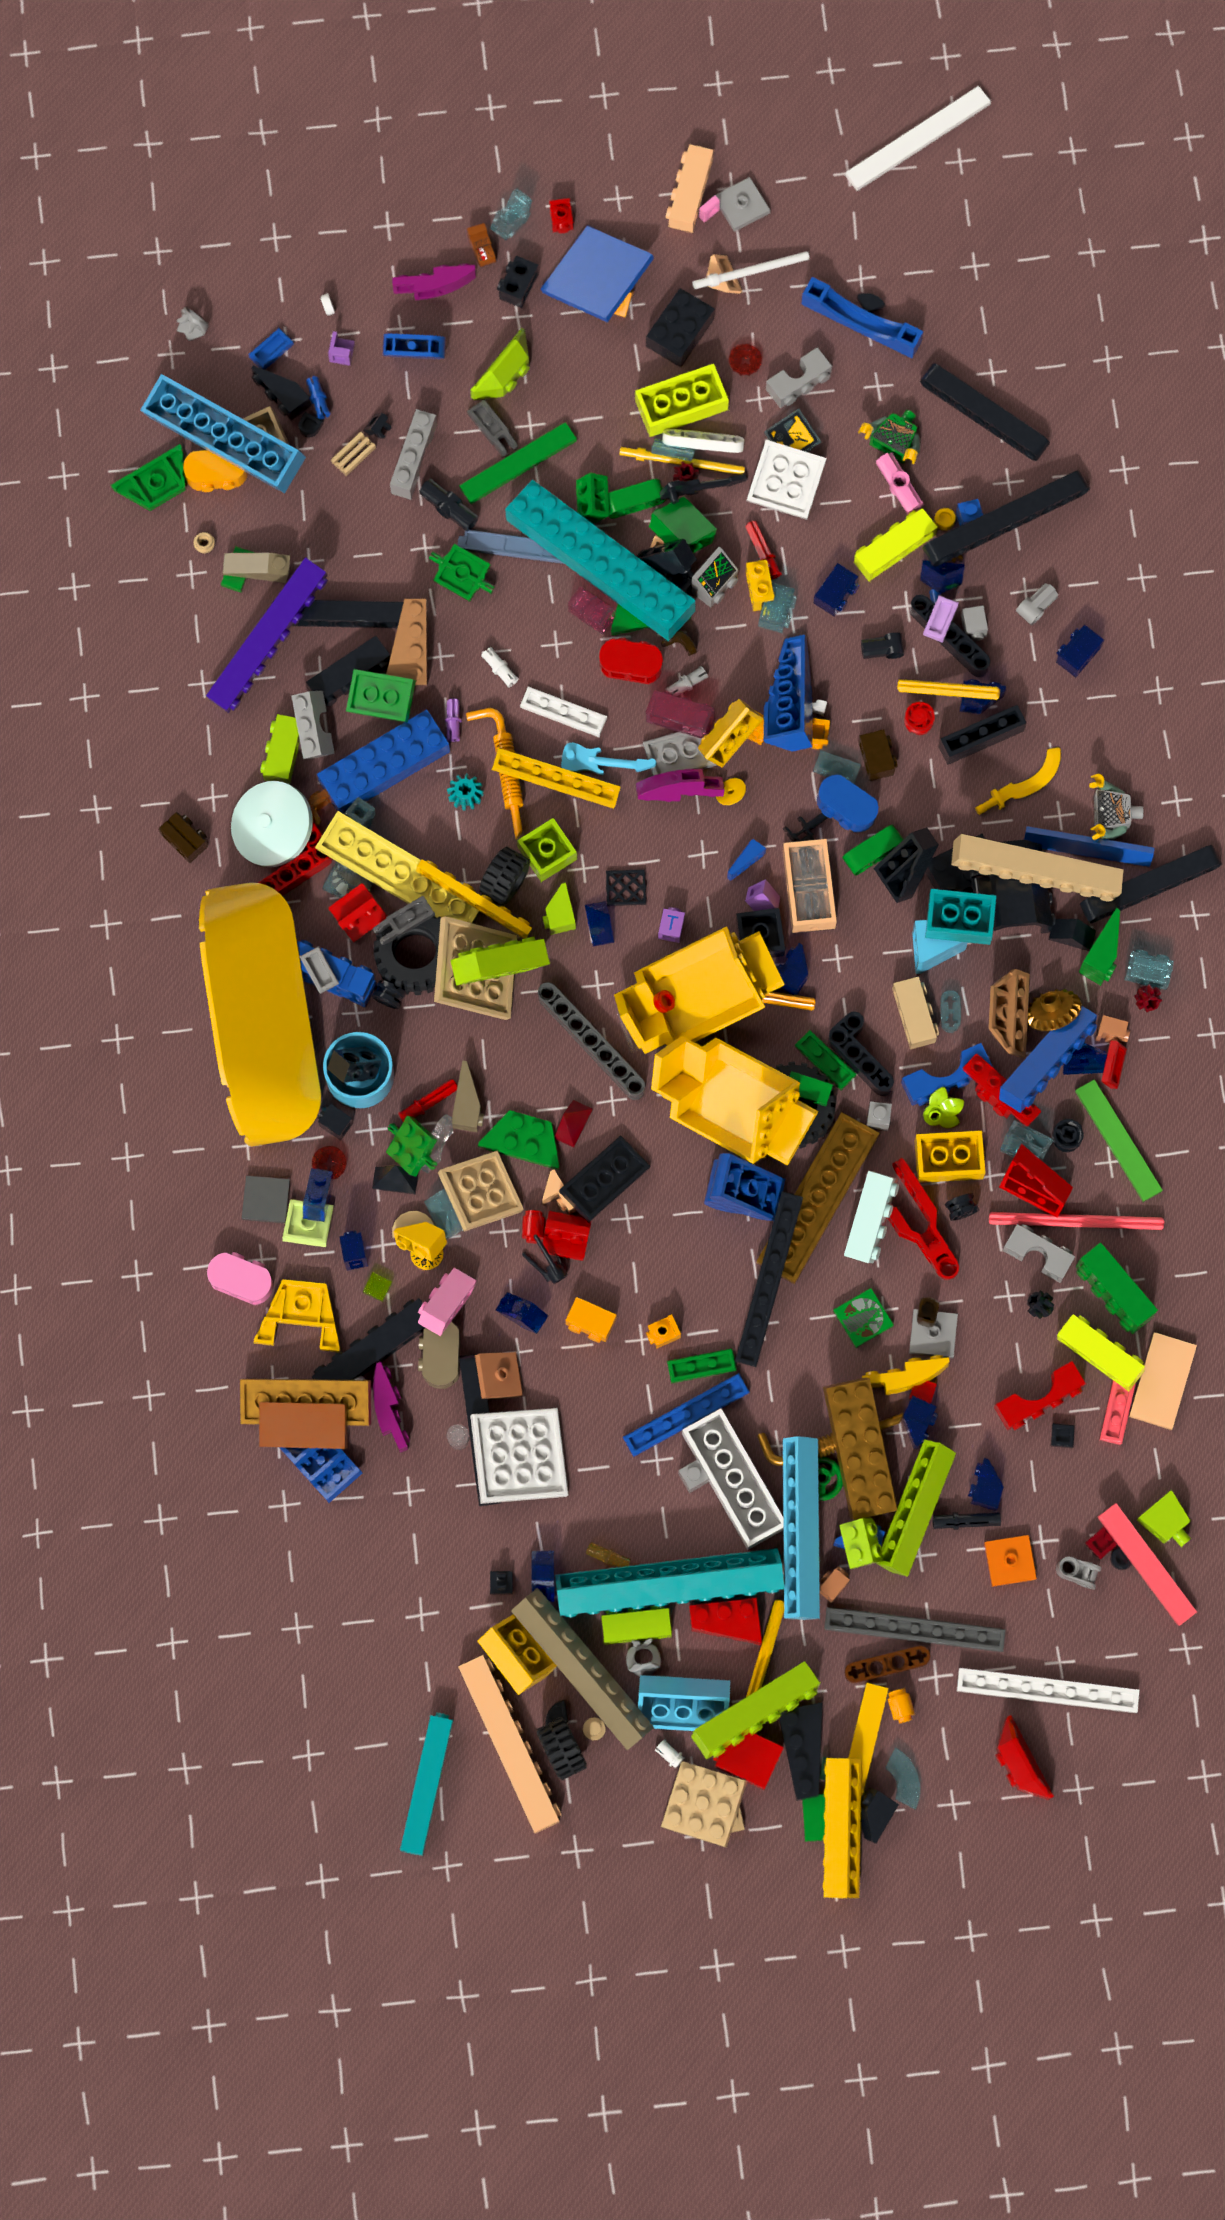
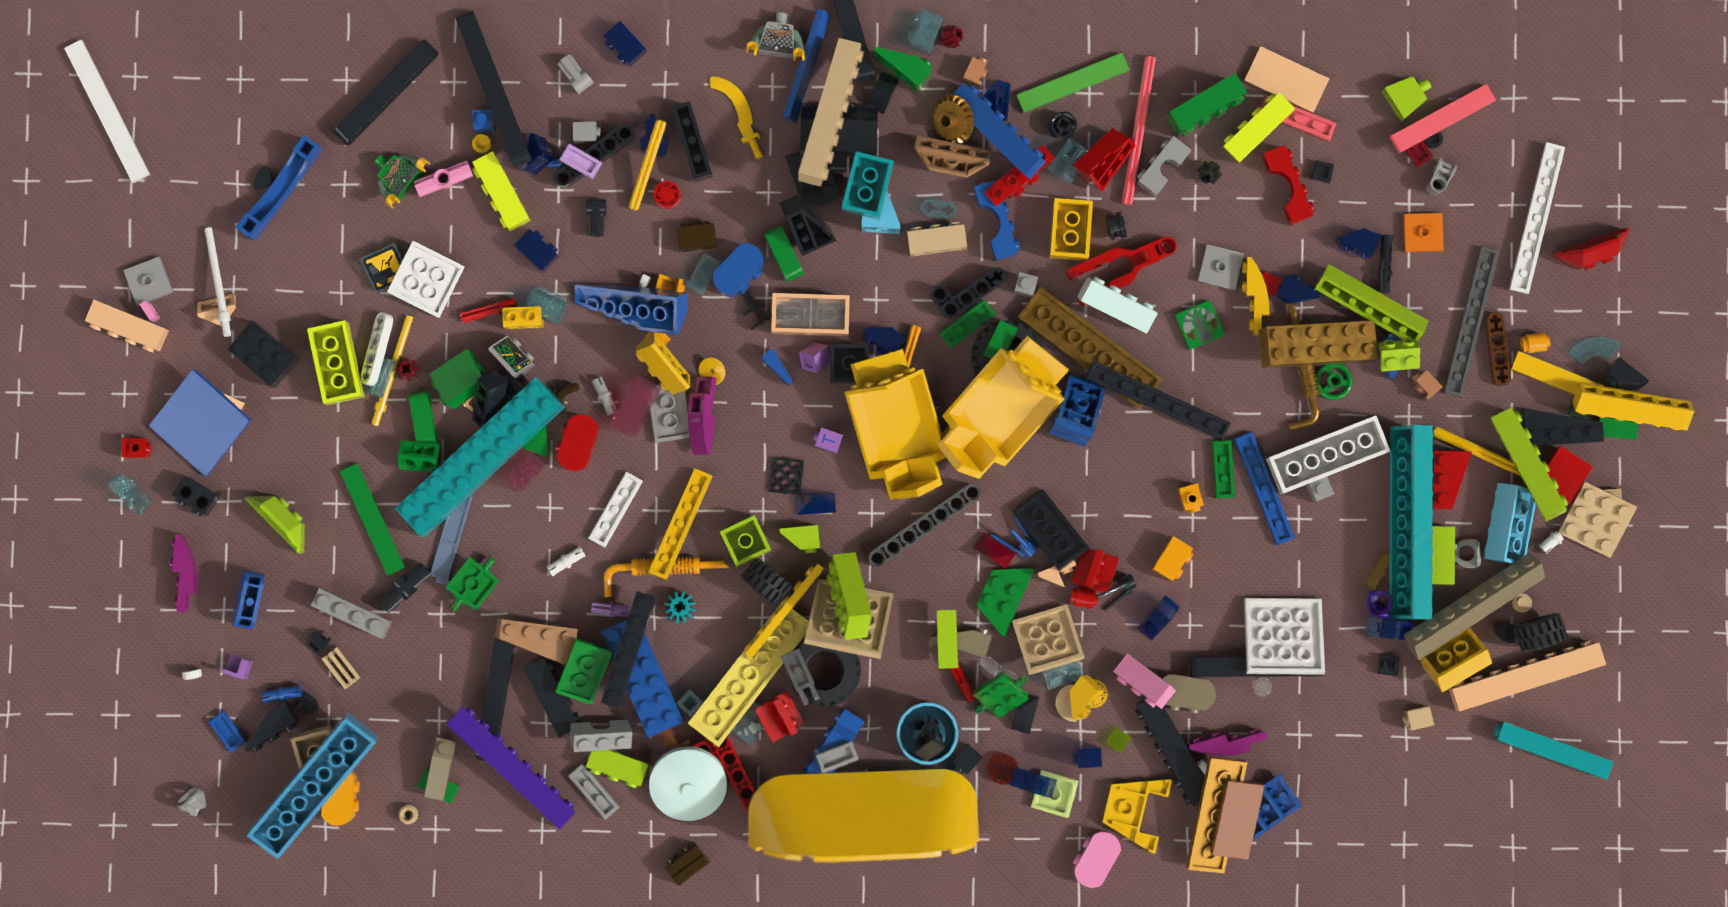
camera: 85 degrees left, 10 degrees up
green wing [111,444,186,511] -> none
dark grey tile [242,1176,290,1223] -> none
black wheel [372,980,406,1009] -> none
dark orange leg [467,223,496,267] -> none
flat silver hinge [467,400,517,456] -> none
nougat plate [475,1352,523,1399] -> none
medium azure piece [561,743,657,775] -> none
red tile [653,990,675,1013] -> none
black piece [659,474,748,504] -> none
clear red gear [729,344,762,376] -> none
light grey arch [766,347,832,408] -> none
medium azure brick [783,1436,820,1620] -> none
dark brown hair [917,1297,939,1327] -> none
lime plate [923,1087,964,1128] -> none
red tile [1101,1041,1127,1089] -> none
none -> light grey tile [568,763,620,820]
none -> black brick [601,591,657,709]
none -> lime tile [937,610,958,669]
none -> blue plant [990,516,1038,559]
none -> dark purple piece [1366,590,1393,619]
none -> tan brick [1402,706,1434,730]

